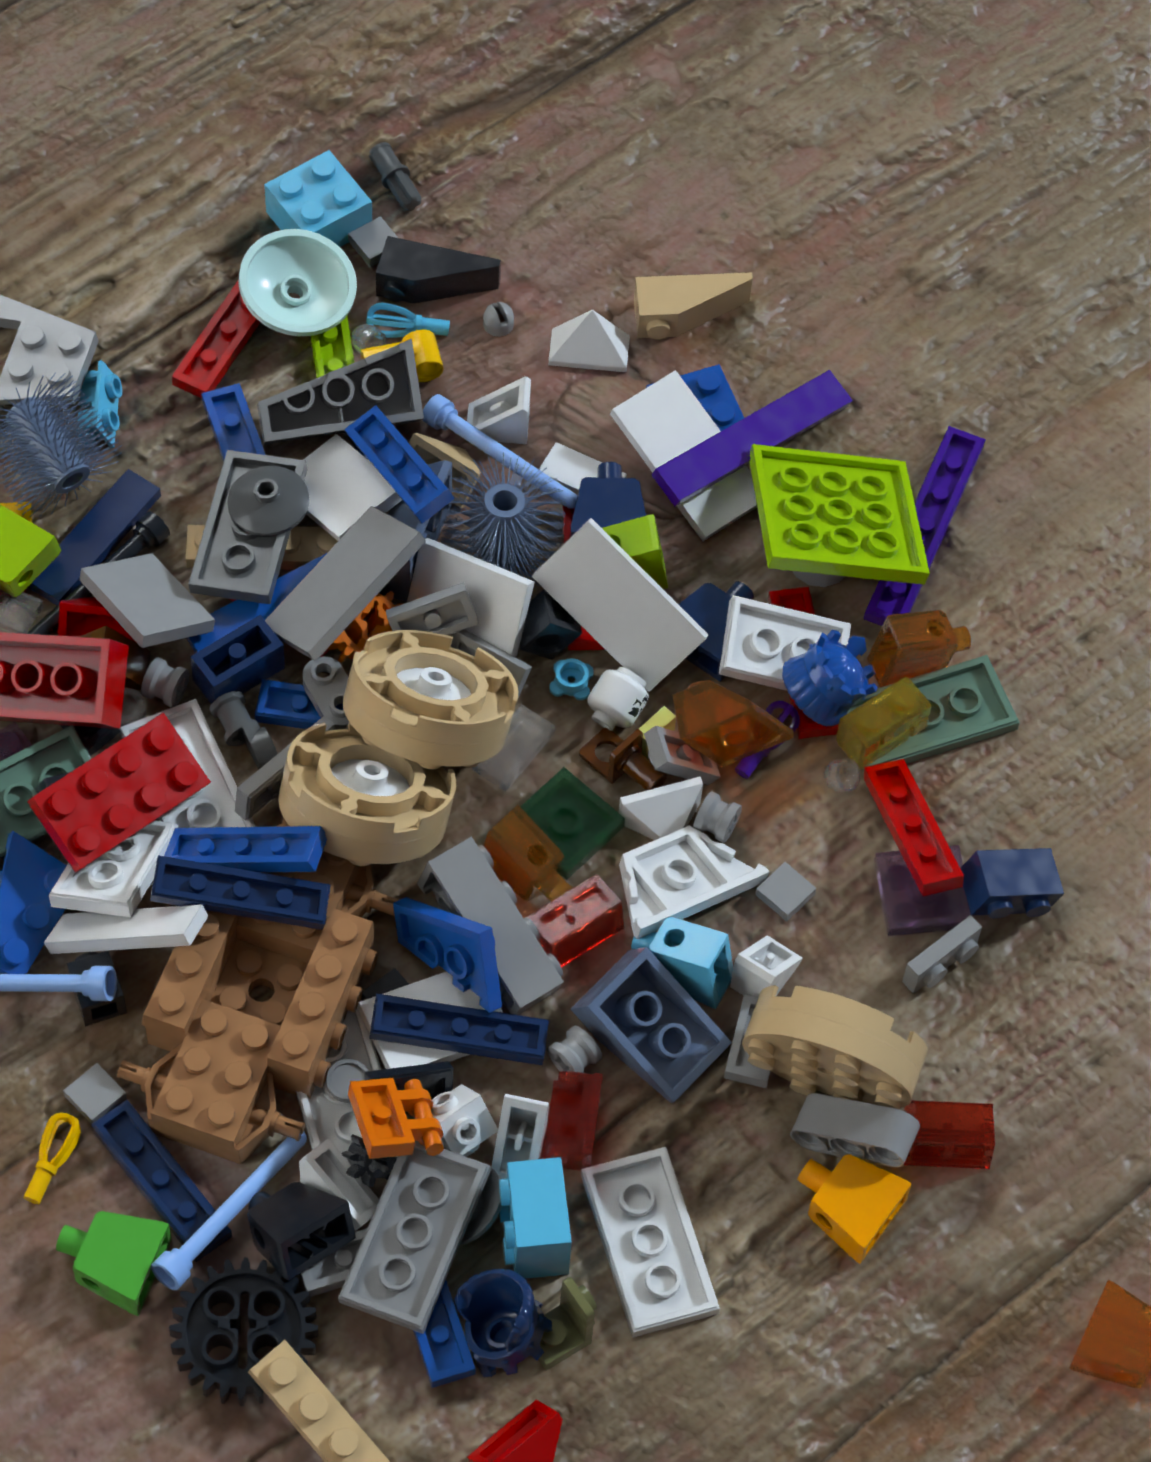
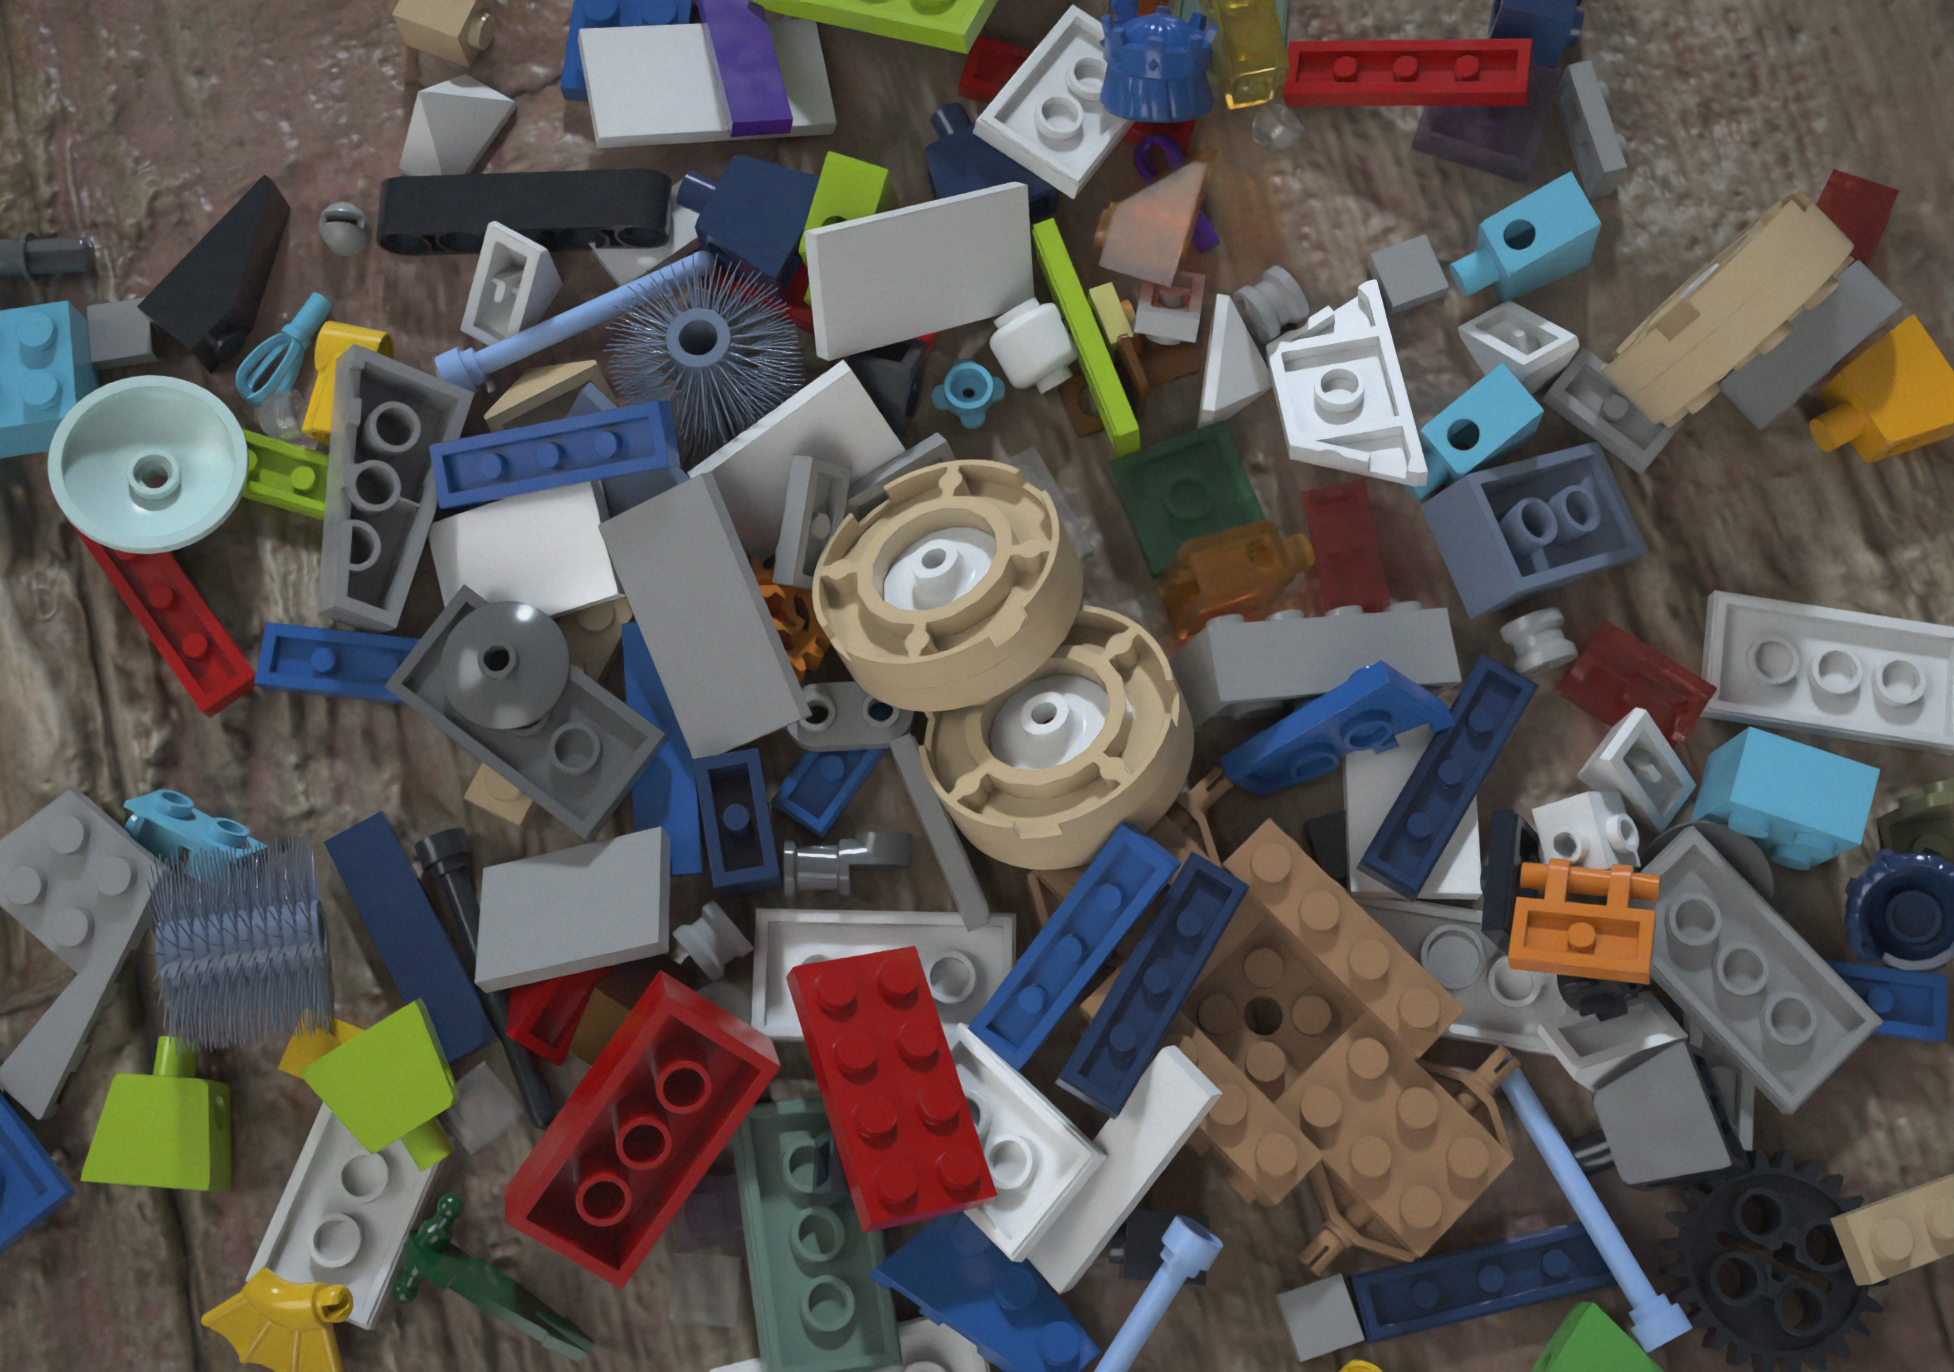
camera: 60 degrees left, 15 degrees up
none -> black beam [376,168,672,256]
none -> lime tile [1032,218,1141,461]
none -> medium azure torso [1449,171,1602,302]

